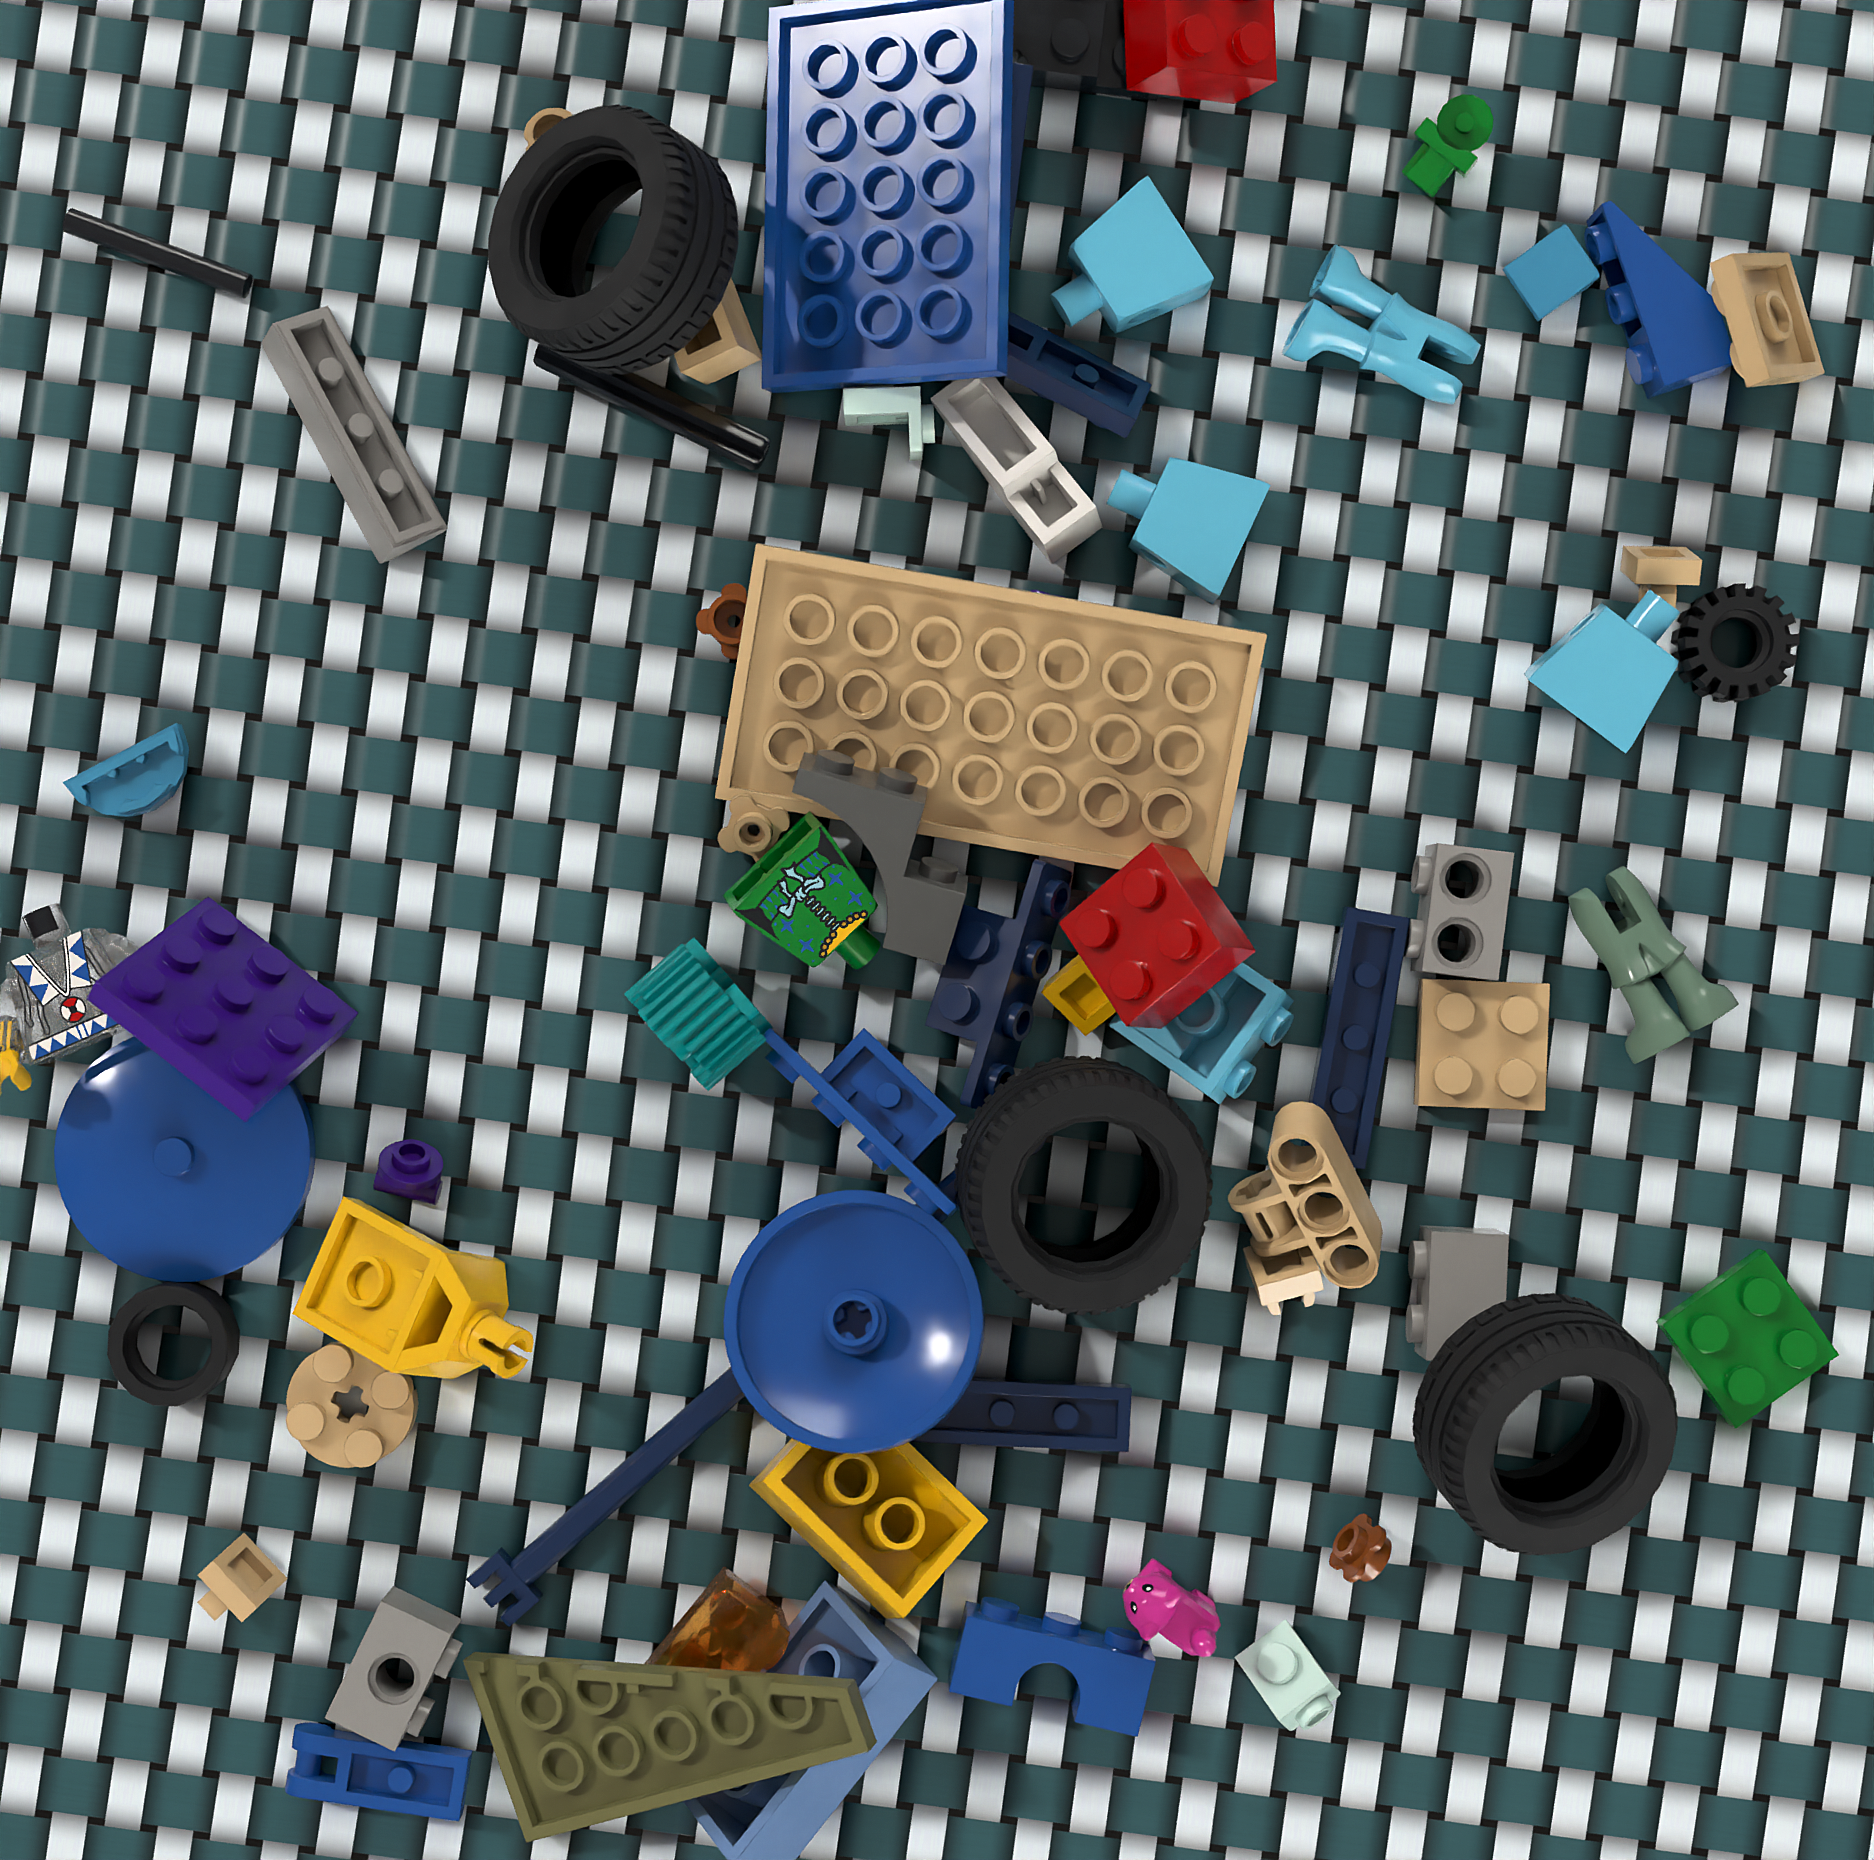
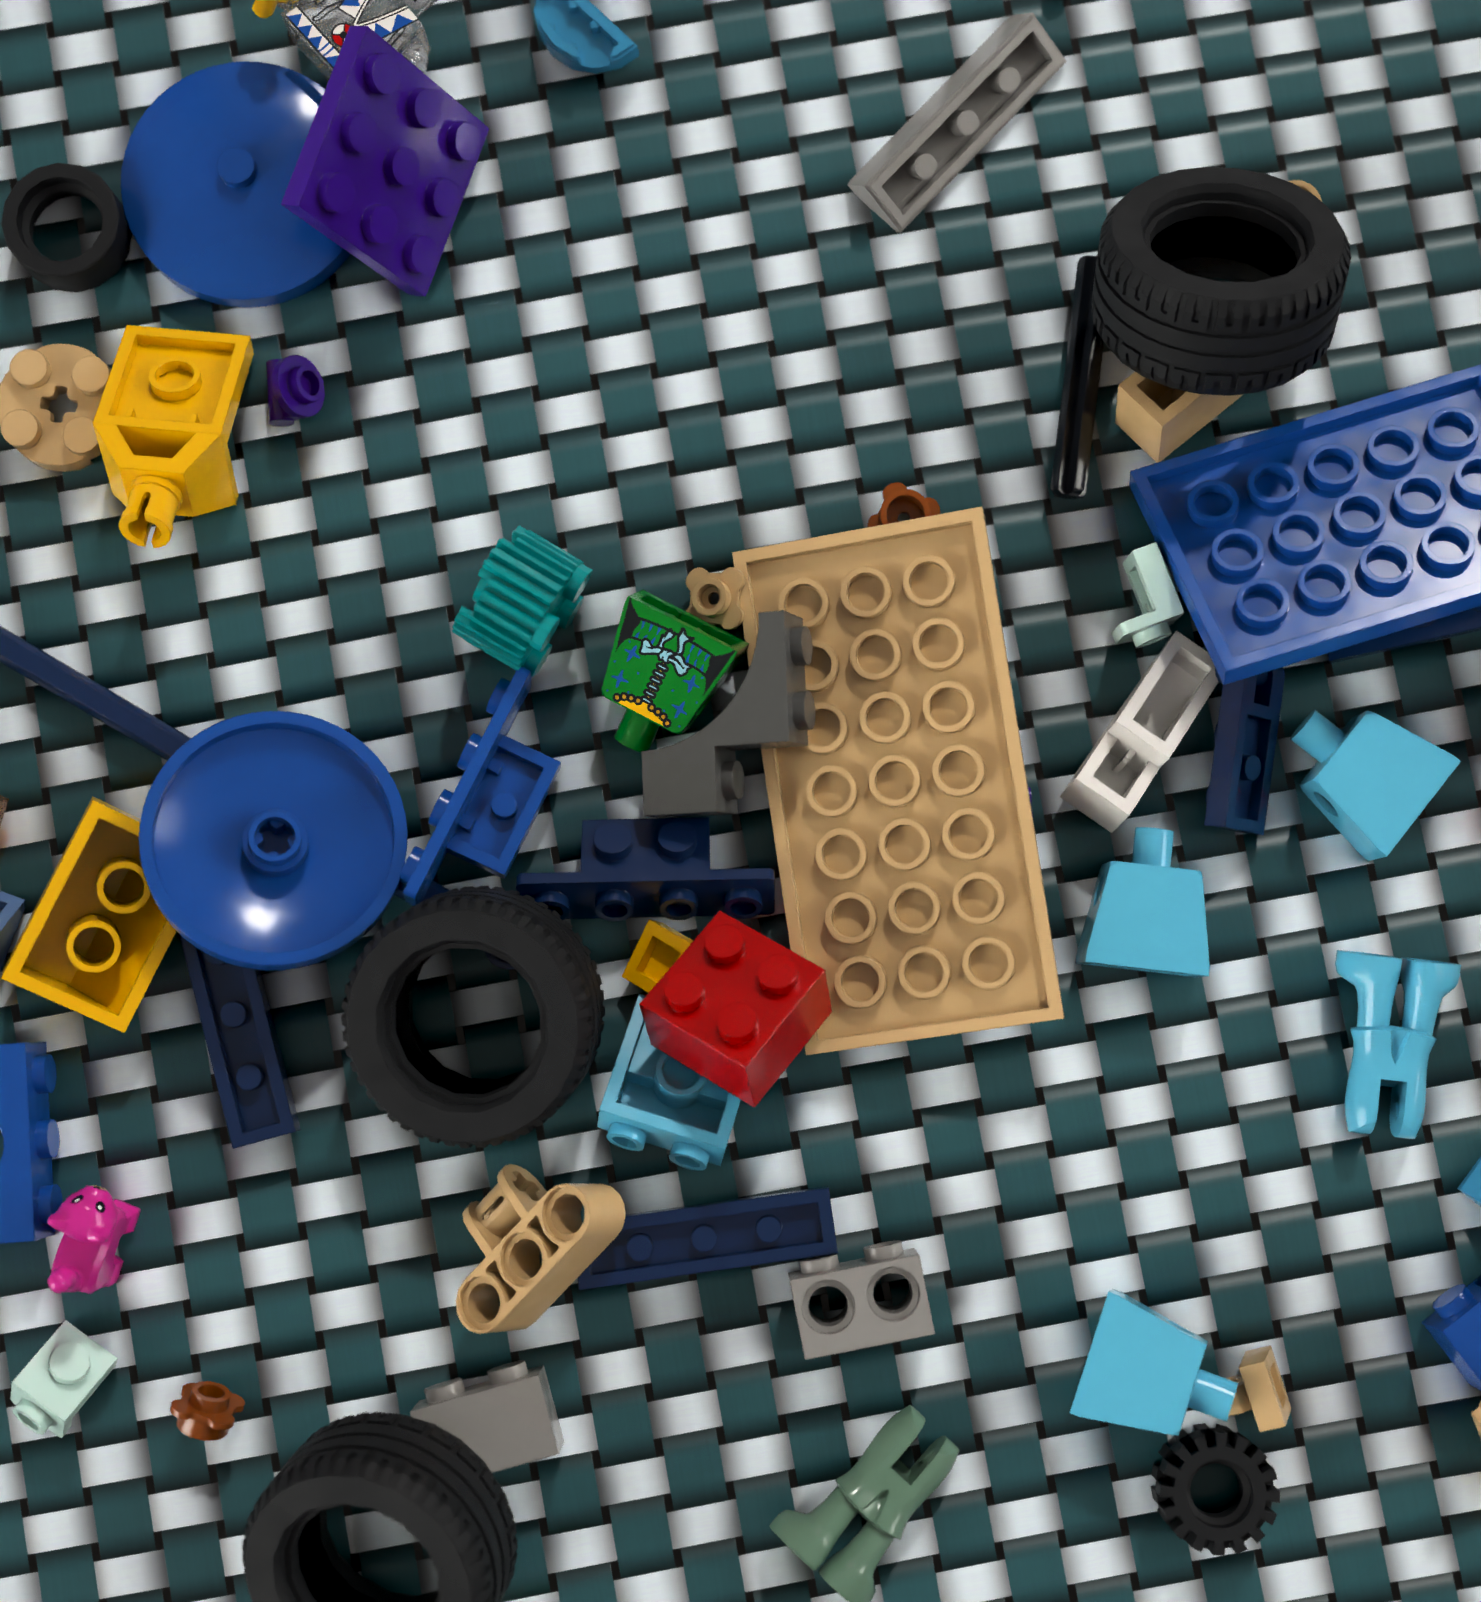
camera: 75 degrees right, 5 degrees down
tan tile [1243,1245,1324,1315] -> none
tan plate [1414,978,1550,1111] -> none

